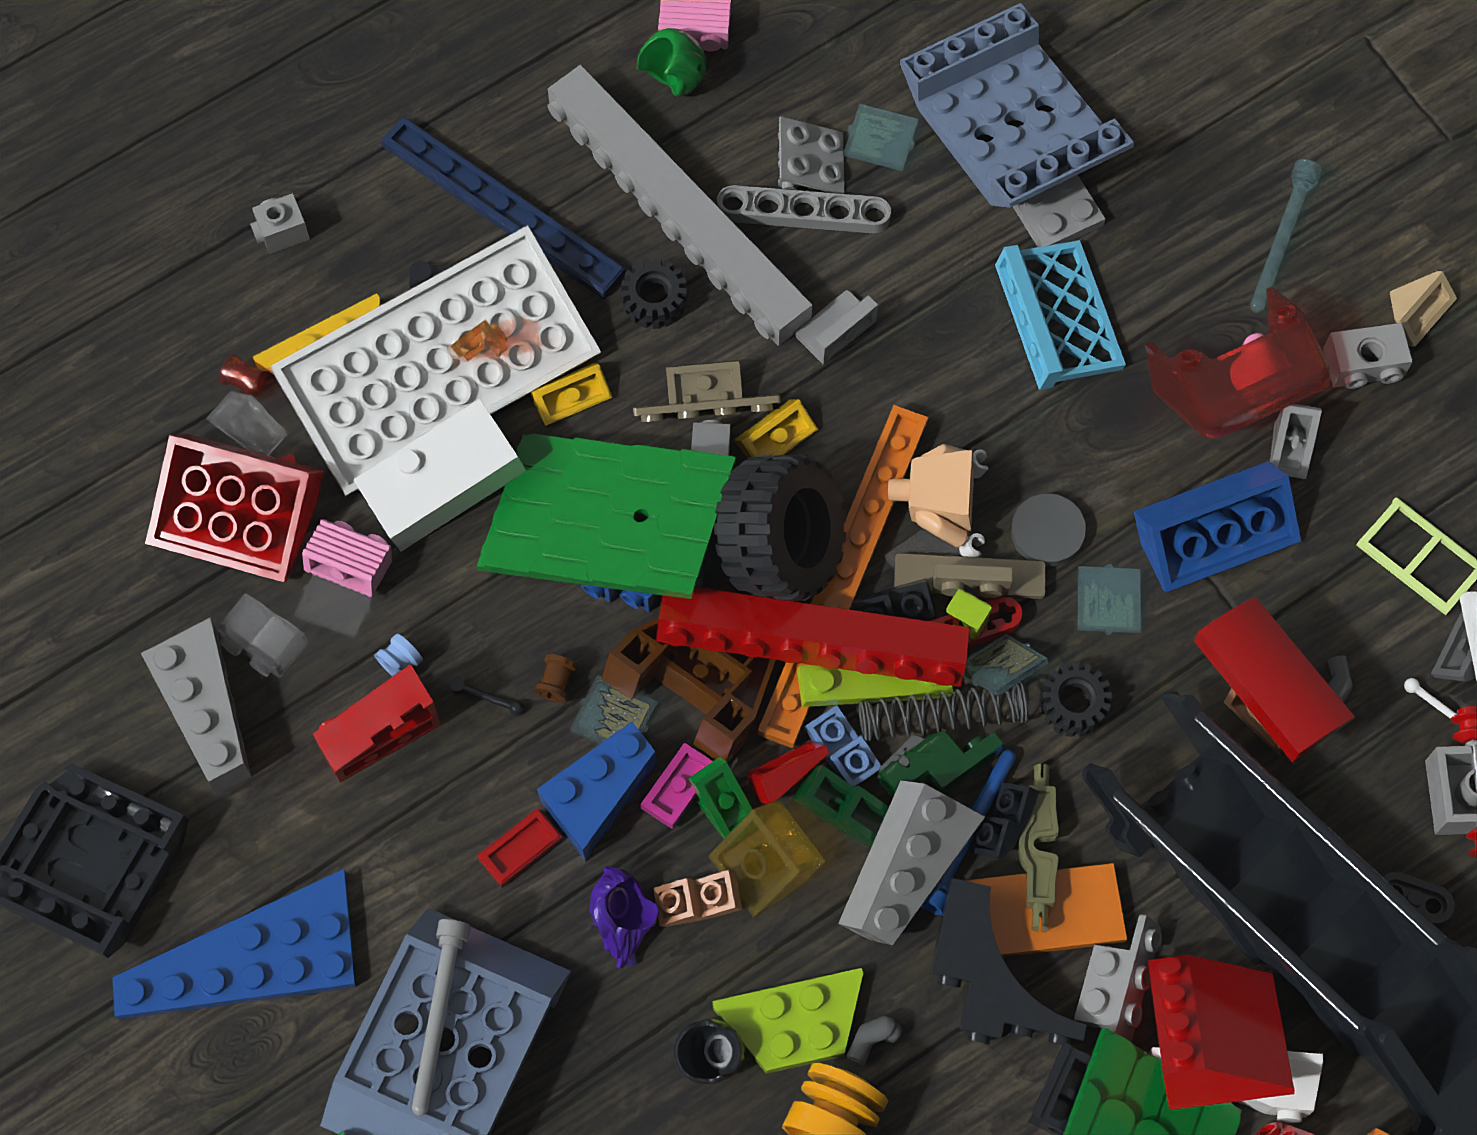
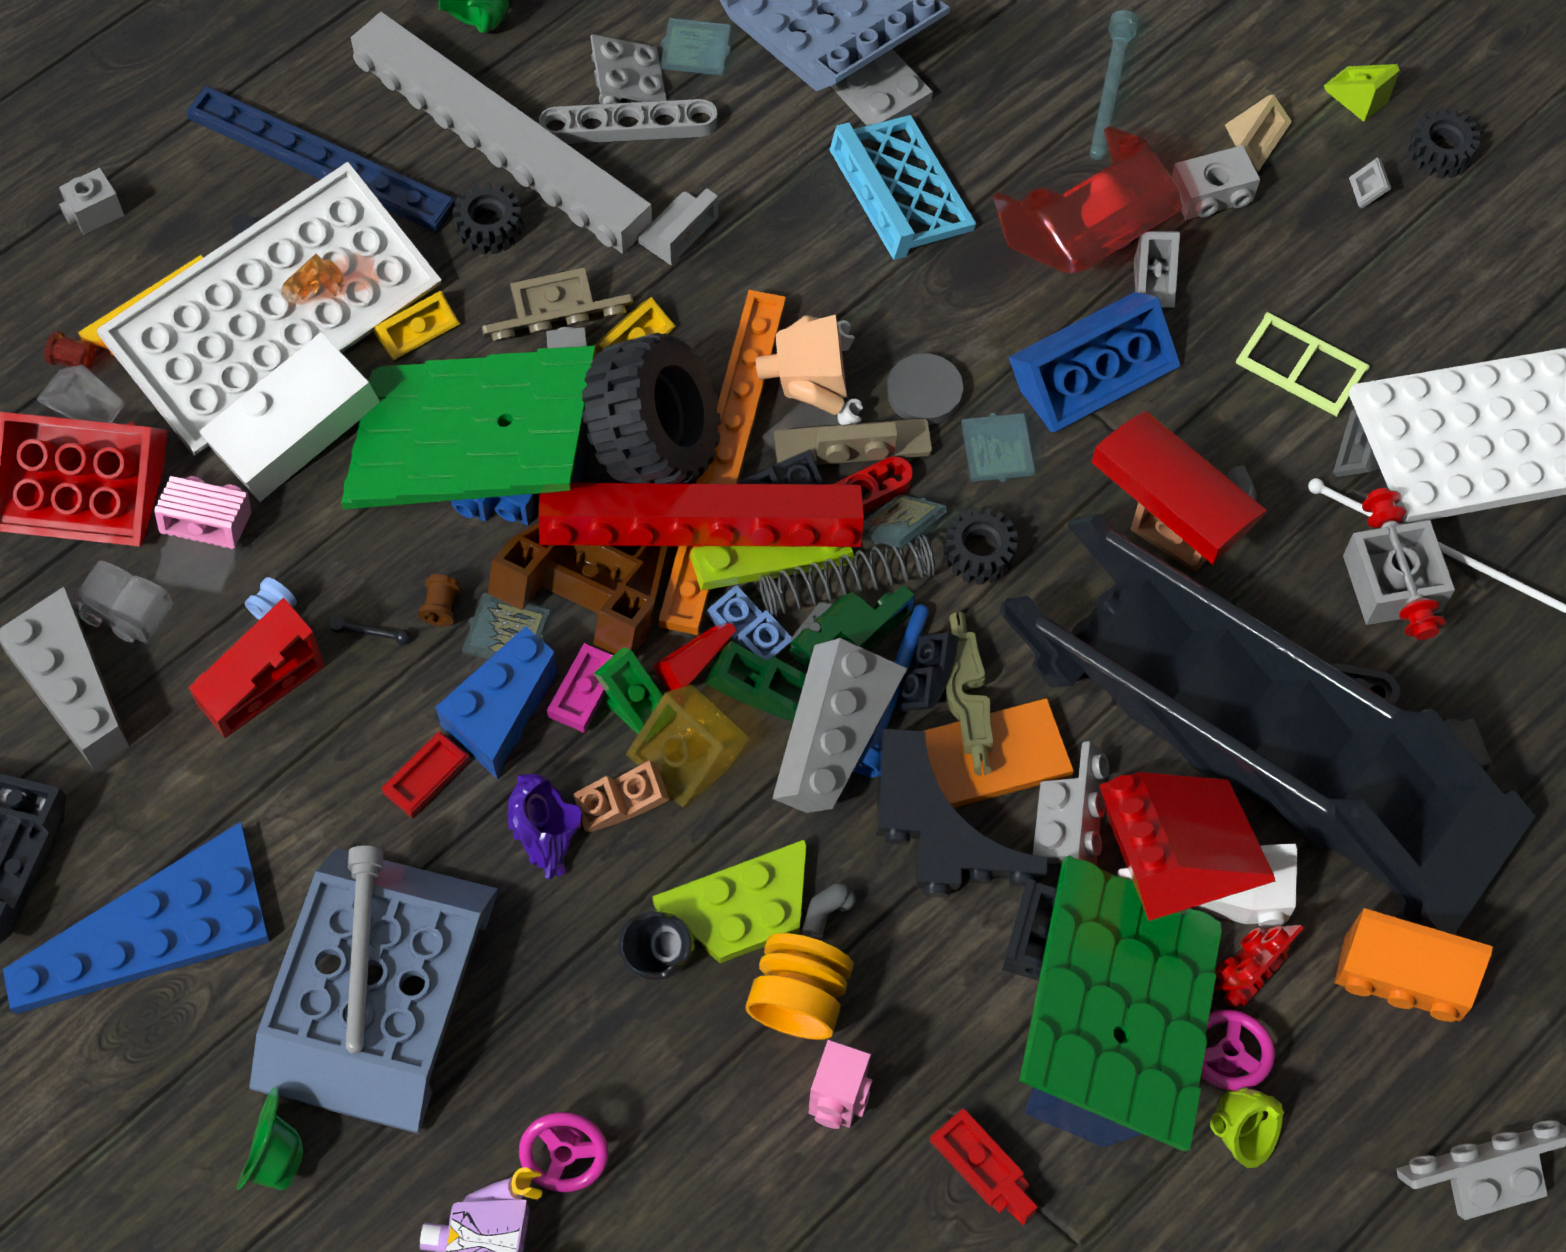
camera: 10 degrees left, 5 degrees down
lime slope [946,589,992,641] -> none

